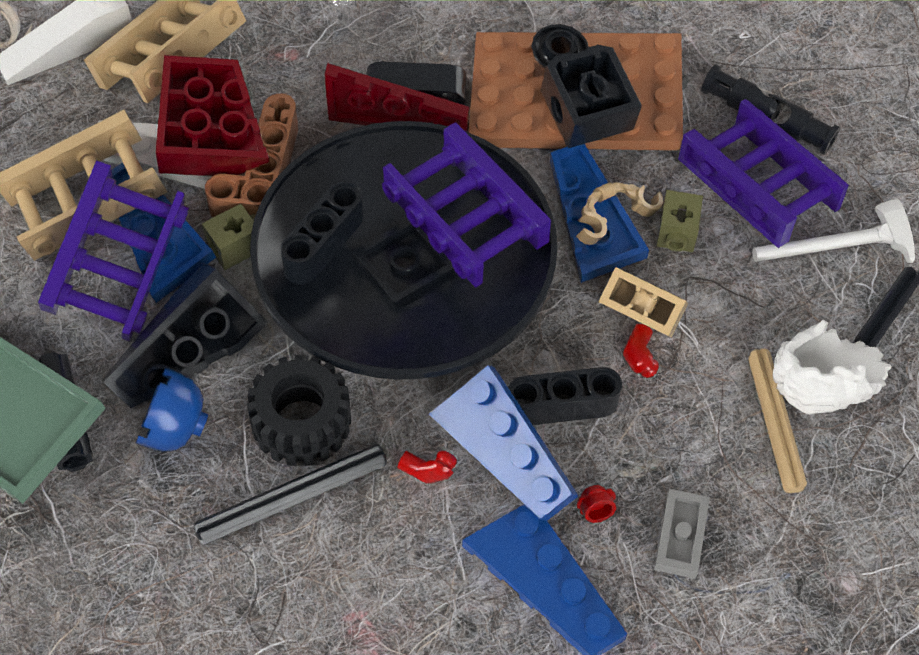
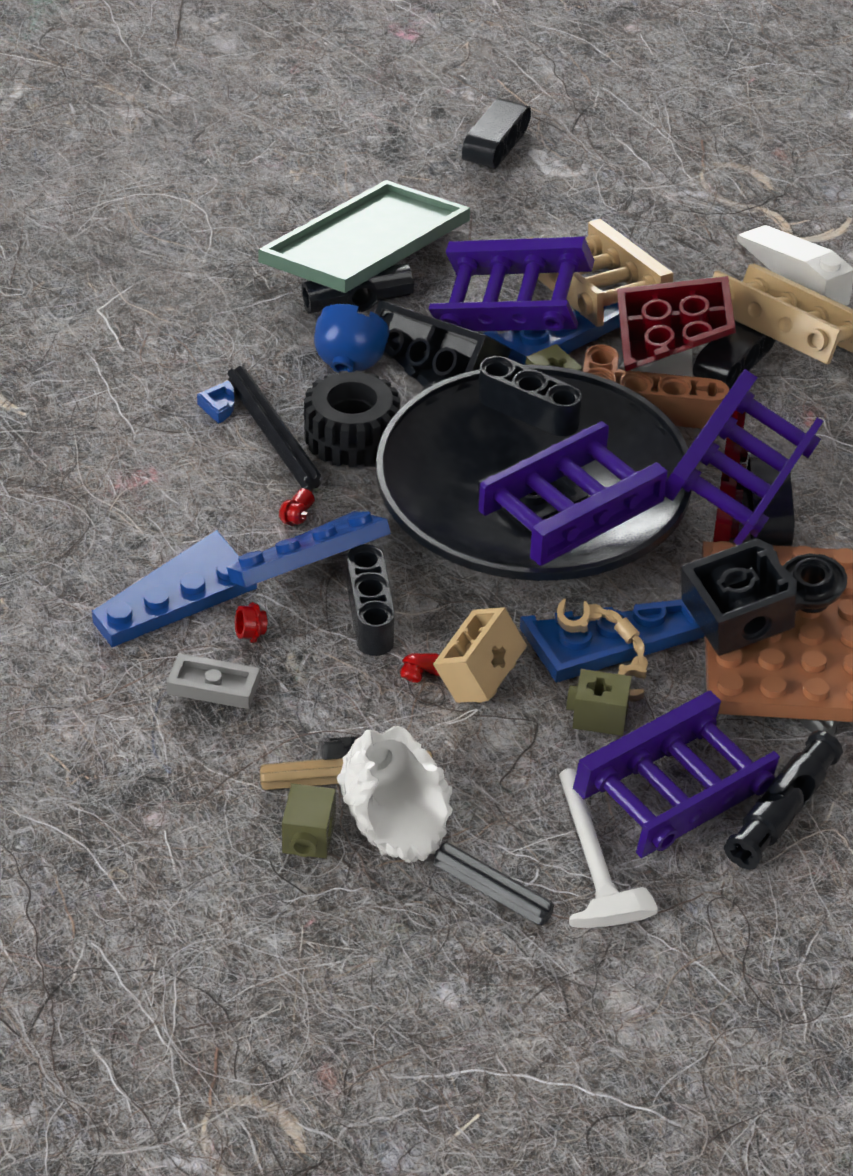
camera: 90 degrees right, 15 degrees down
none -> blue tile [197,380,235,424]
none -> olive brick [282,783,336,859]
none -> black tile [319,735,360,760]
none -> dark purple fence [665,369,824,545]

